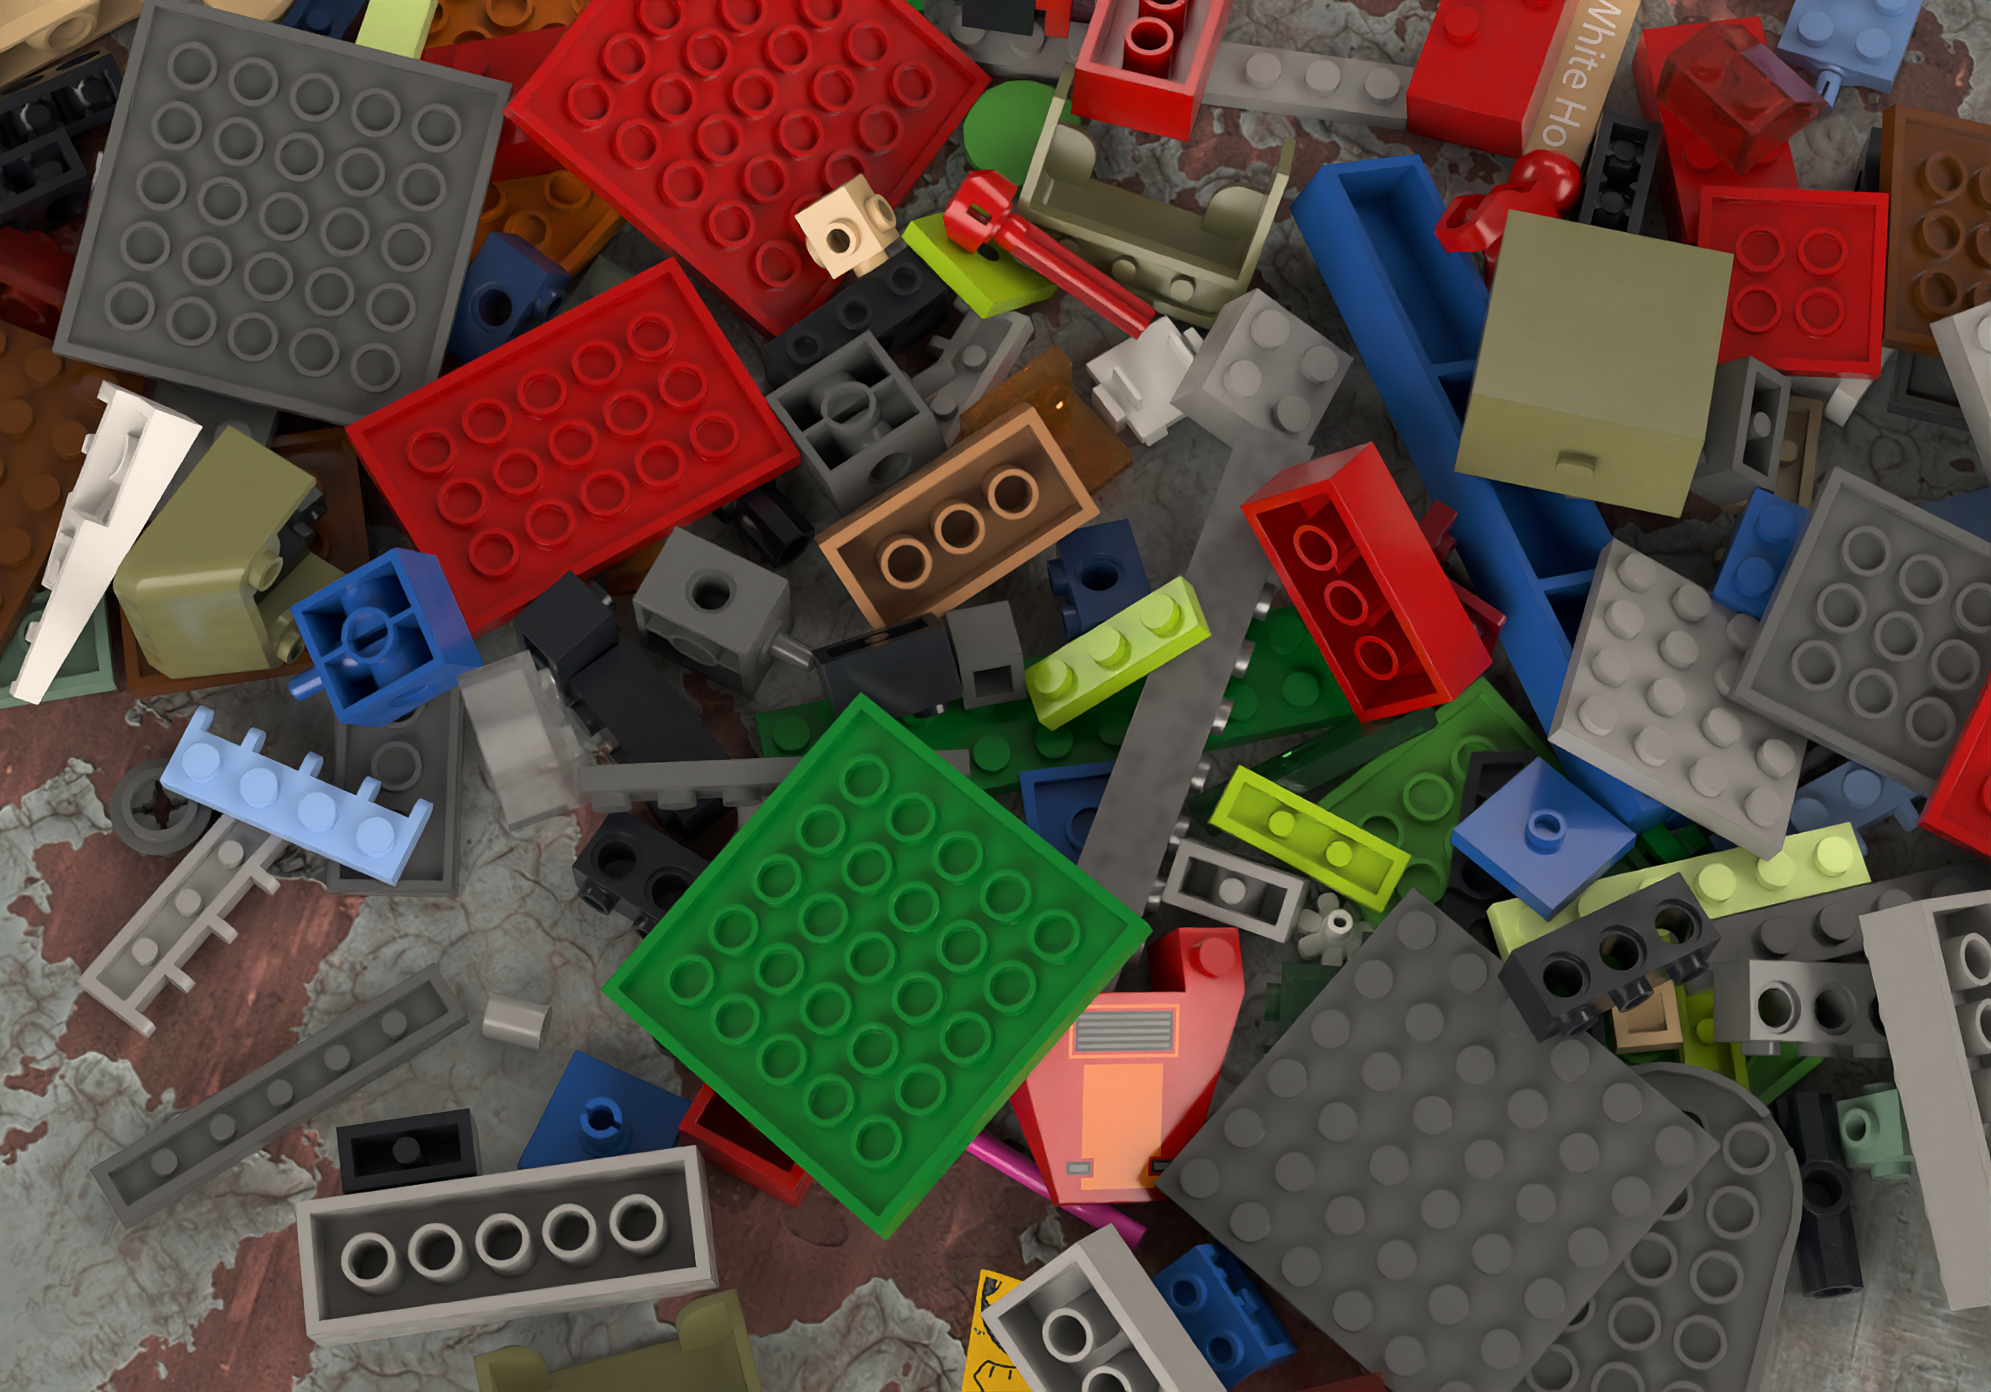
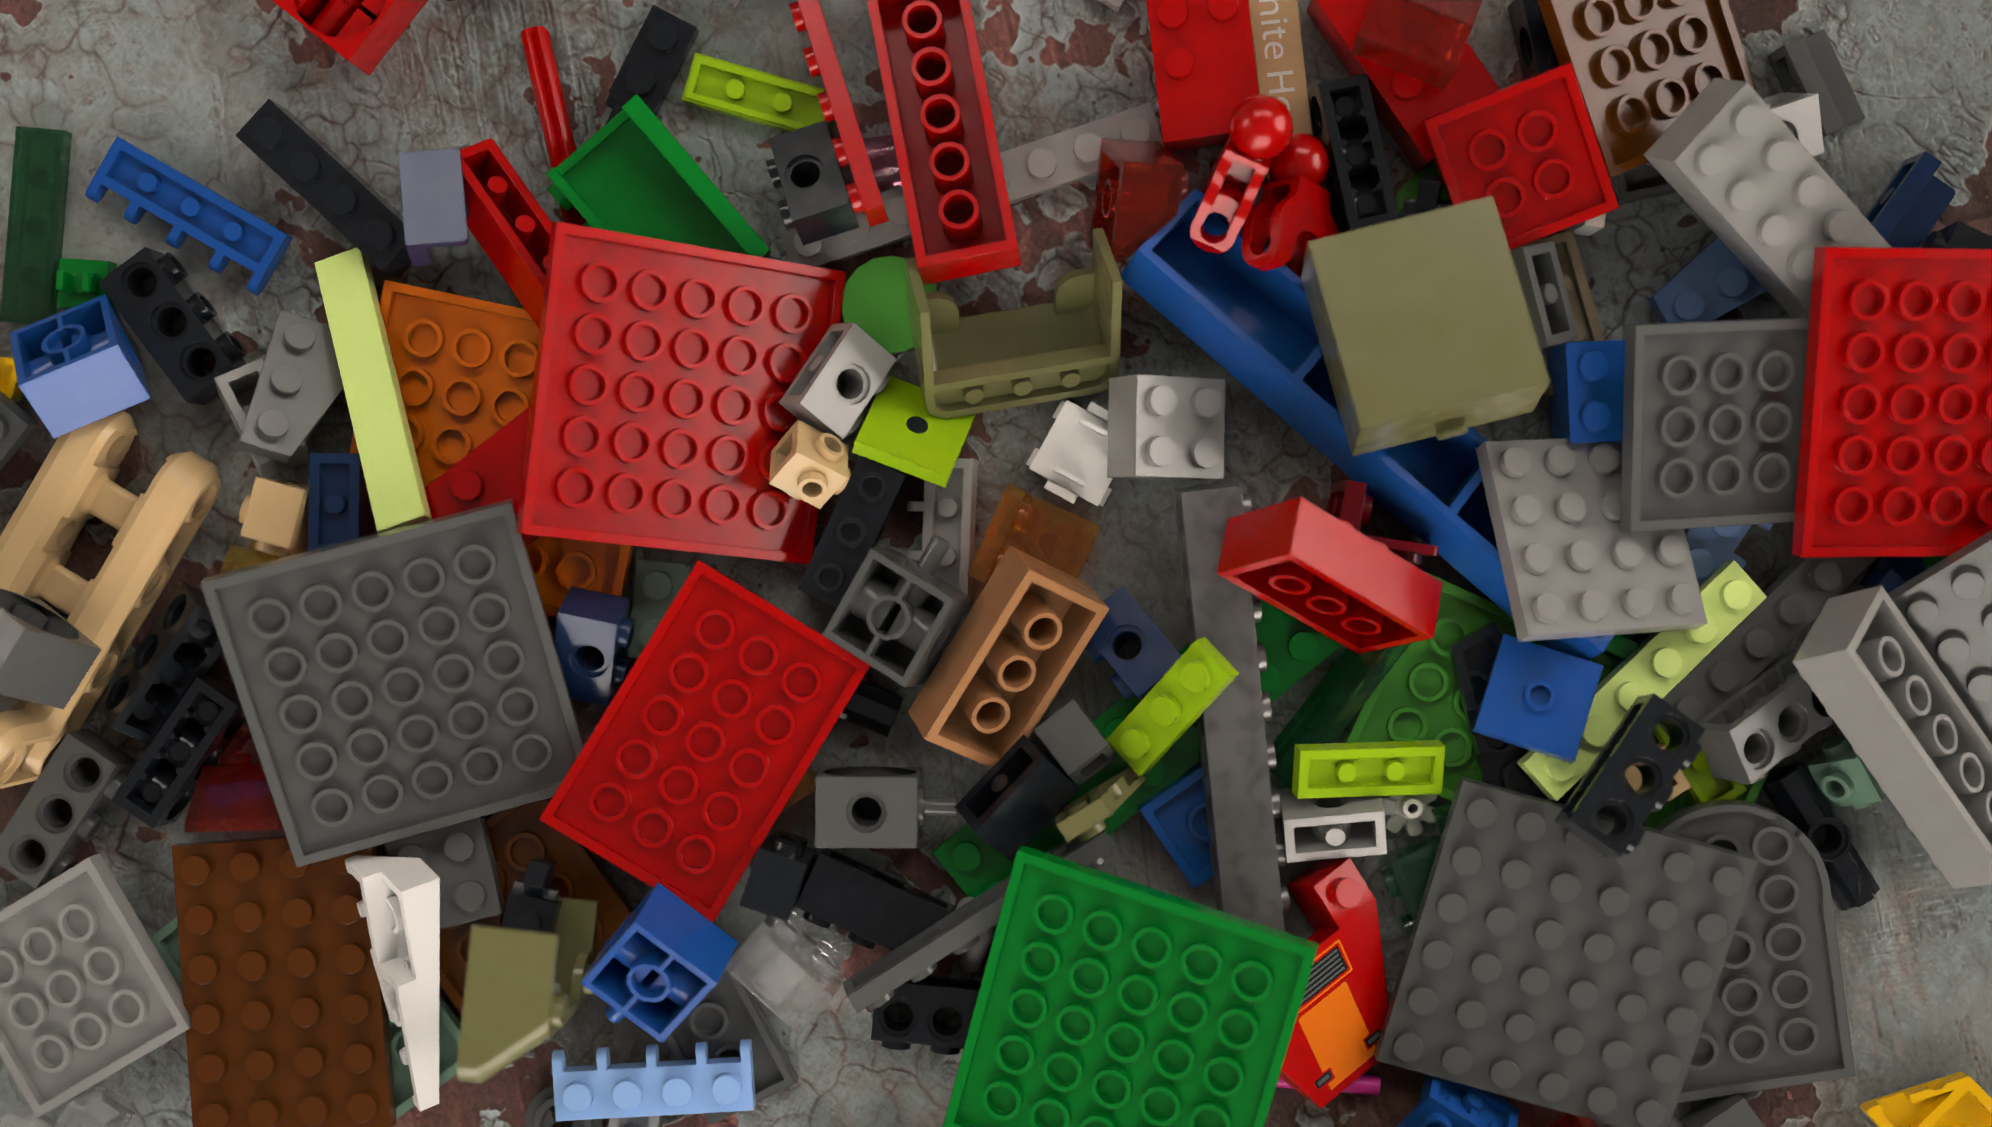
camera: 25 degrees left, 20 degrees up
red piece [943,169,1157,340] -> none
none -> light grey brick [779,323,897,439]
none -> olive wing [1055,766,1146,842]
none -> clear red slope [1090,138,1188,262]
none -> red piece [1190,94,1294,253]

